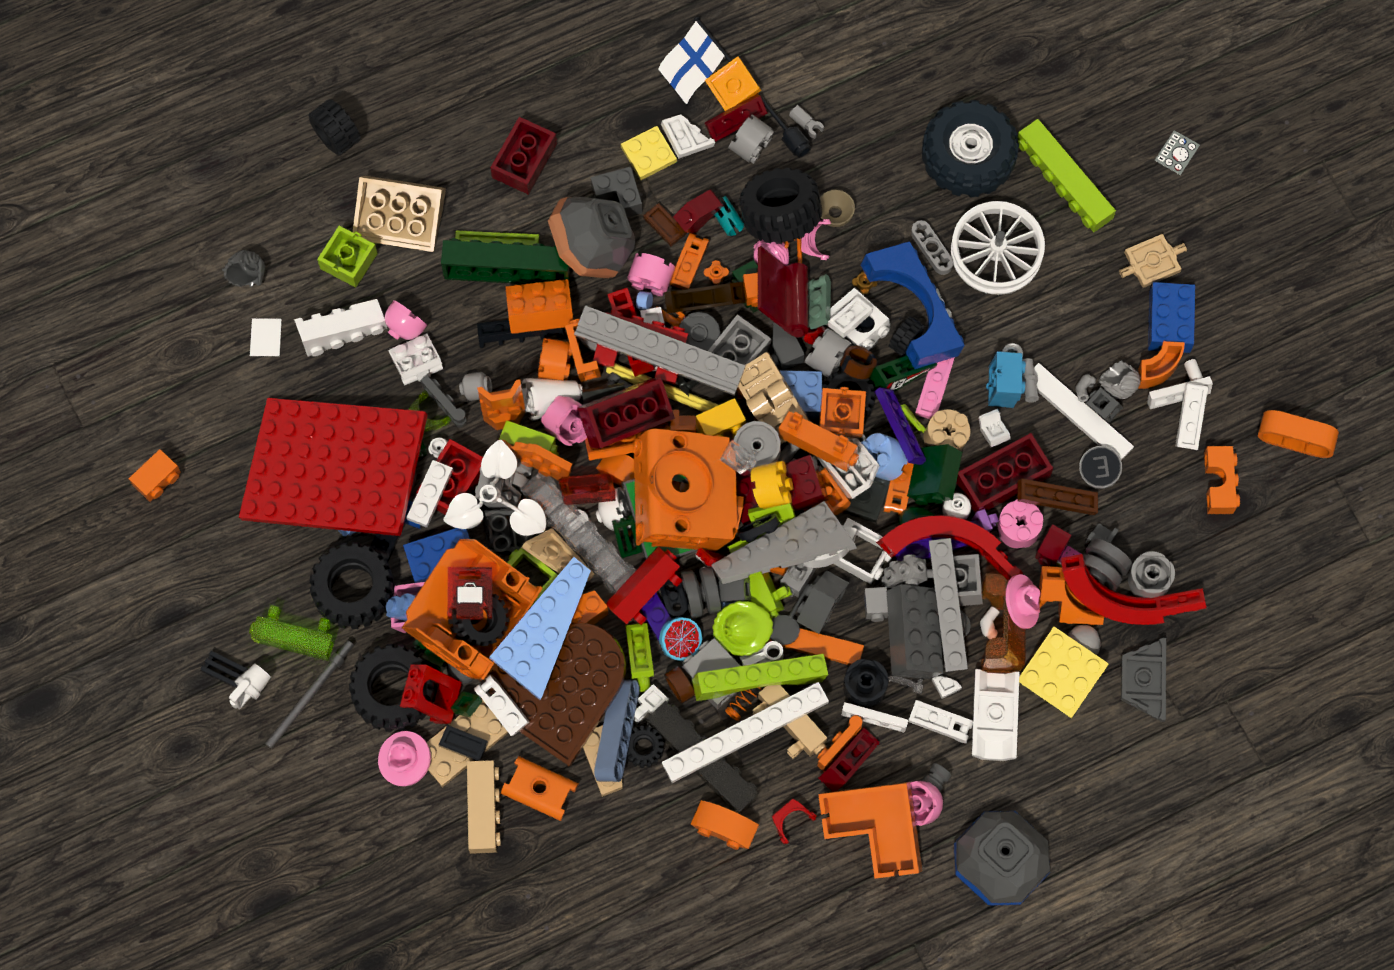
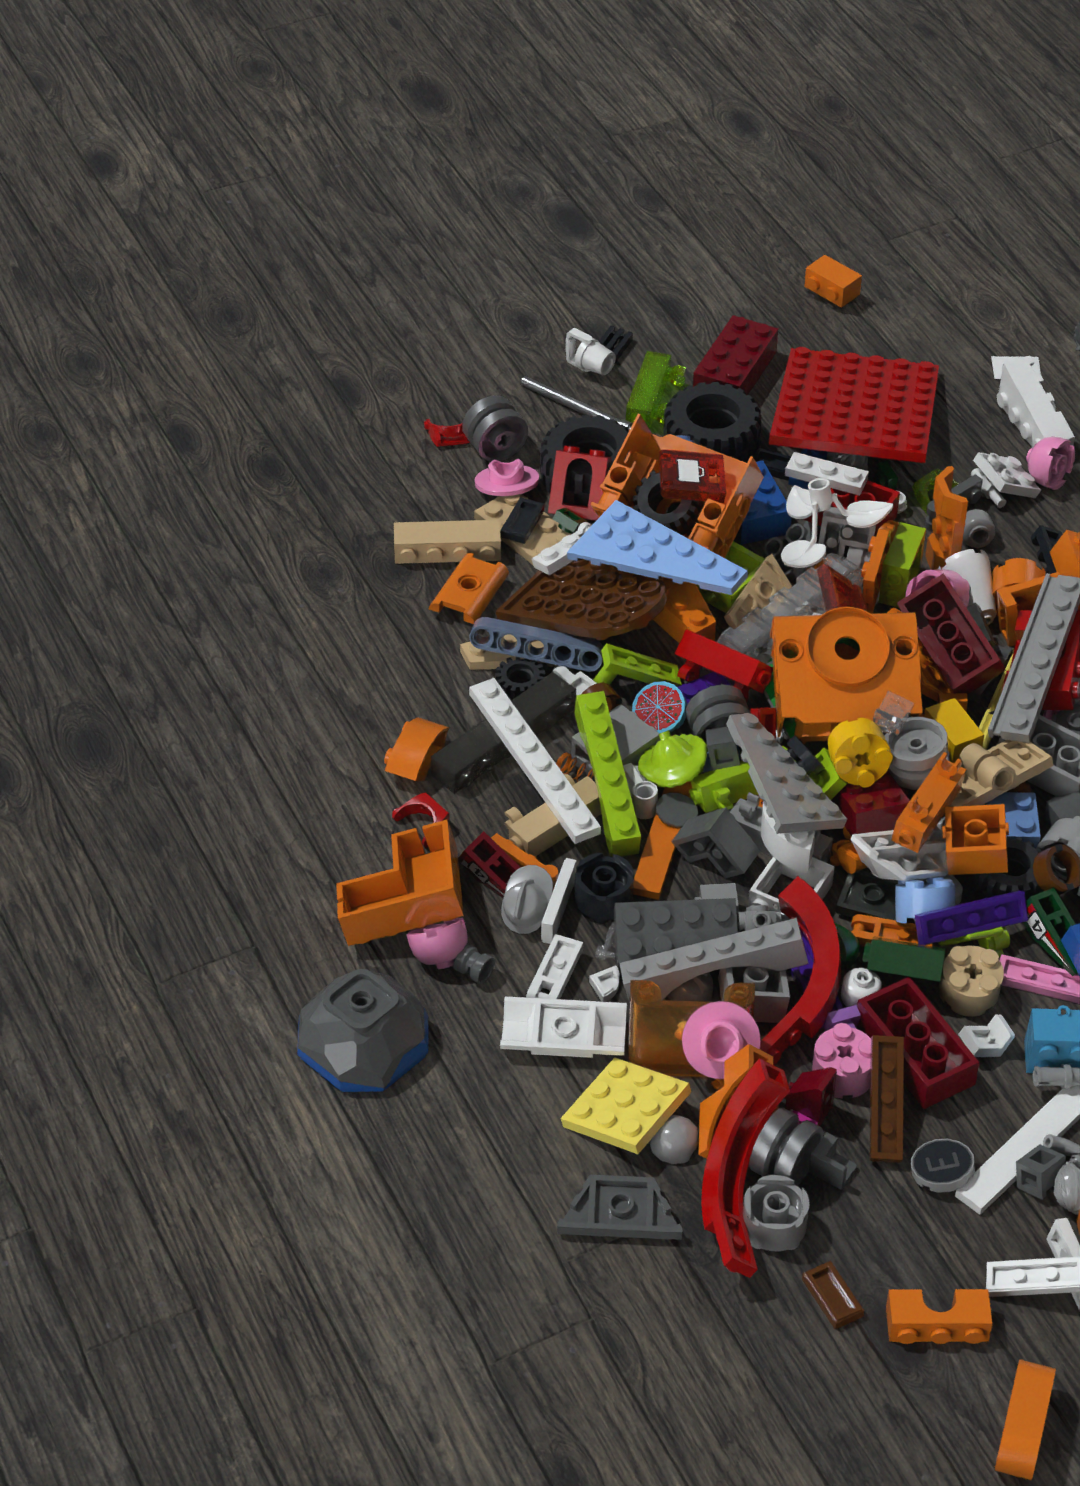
camera: 90 degrees right, 25 degrees down
none -> red helmet [424,419,470,447]
none -> flat silver wheel [462,395,528,462]
none -> light grey piece [501,865,553,934]
none -> dark red brick [693,315,778,395]
none -> reddish brown tile [802,1261,864,1329]

